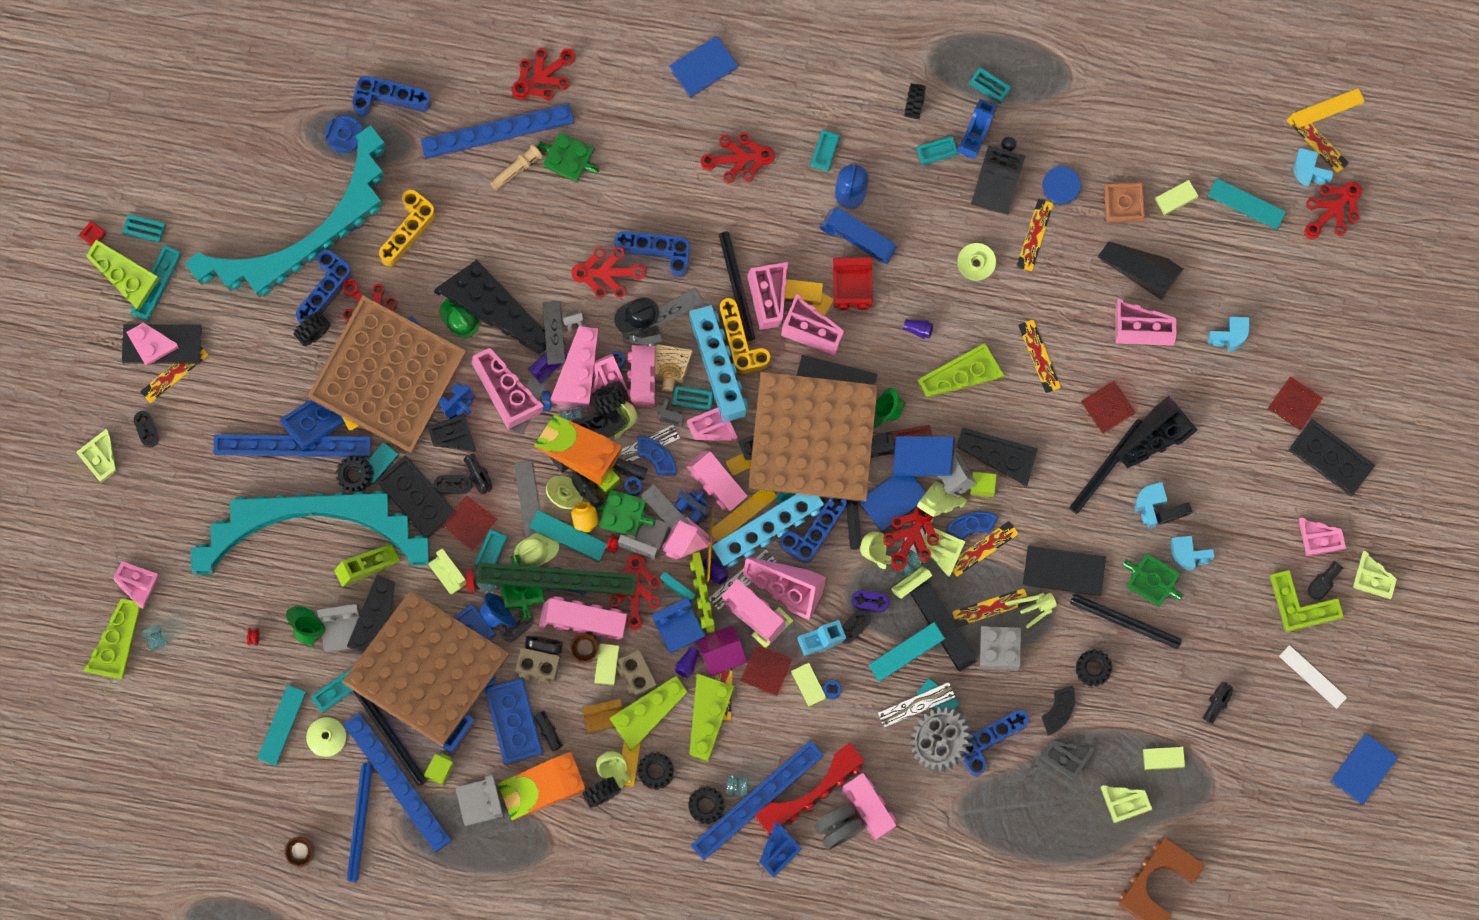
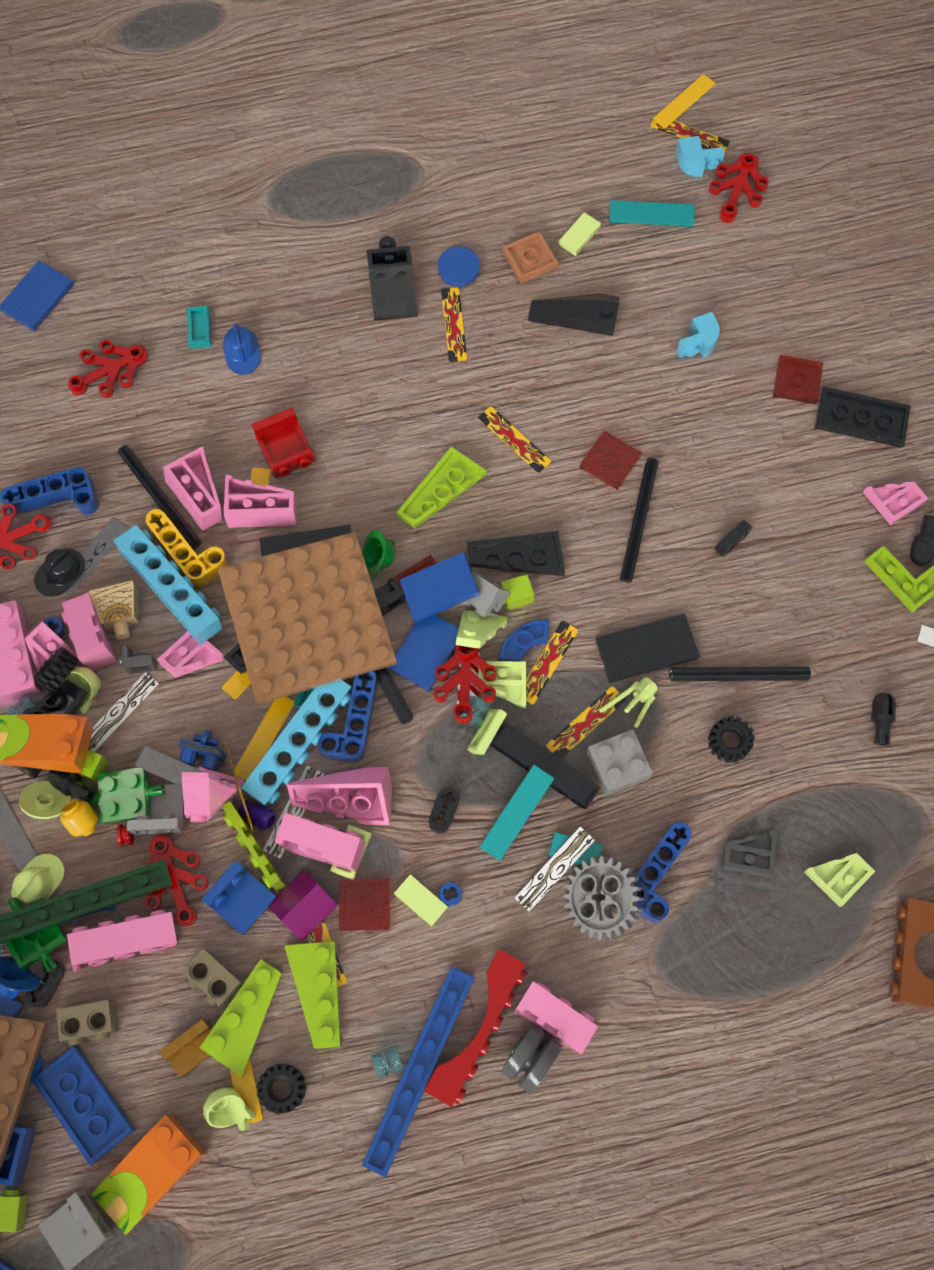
camera: 25 degrees left, 5 degrees down
black beam [525,636,563,655] -> none
teal tile [529,510,607,562] -> none
black pin [534,711,563,752] -> none
reddish brown hair [570,633,600,663] -> none
black tyre [582,777,621,808] -> none
yellowish green tile [594,644,619,686] -> none
black pin [613,458,648,480] -> none
dark grey wing [621,325,662,347] -> none
blue bush [624,477,642,496] -> none
blue tile [637,436,677,475] -> none
teal tile [660,571,696,604] -> none
teal tile [672,386,714,412] -> none
dark purple cone [675,647,700,678] -> none
bright pink wedge [685,451,747,511] -> none
black tyre [688,786,724,824] -> none
blue wing [759,822,802,877] -> none
yellow tile [784,279,823,304] -> none
medium azure brick [797,620,846,656] -> none
blue beam [820,208,897,264] -> none
dark purple beam [852,591,889,613] -> none
yellowish green piece [860,531,892,569] -> none
dark purple cone [903,319,933,339] -> none
black tyre [904,83,926,119] -> none
teal tile [916,136,959,166] -> none
blue arch [957,99,998,159] -> none
yellowish green dish [957,243,996,281] -> none
teal tile [969,67,1012,104] -> none
black tile [1041,686,1075,736] -> none
bright pink wedge [1115,298,1176,346] -> none
black wedge [1116,396,1198,468] -> none
green plate [1123,553,1184,608] -> none
medium azure brick [1135,482,1168,529] -> none
yellowish green tile [1143,747,1185,770] -> none
medium azure brick [1170,536,1214,571] -> none

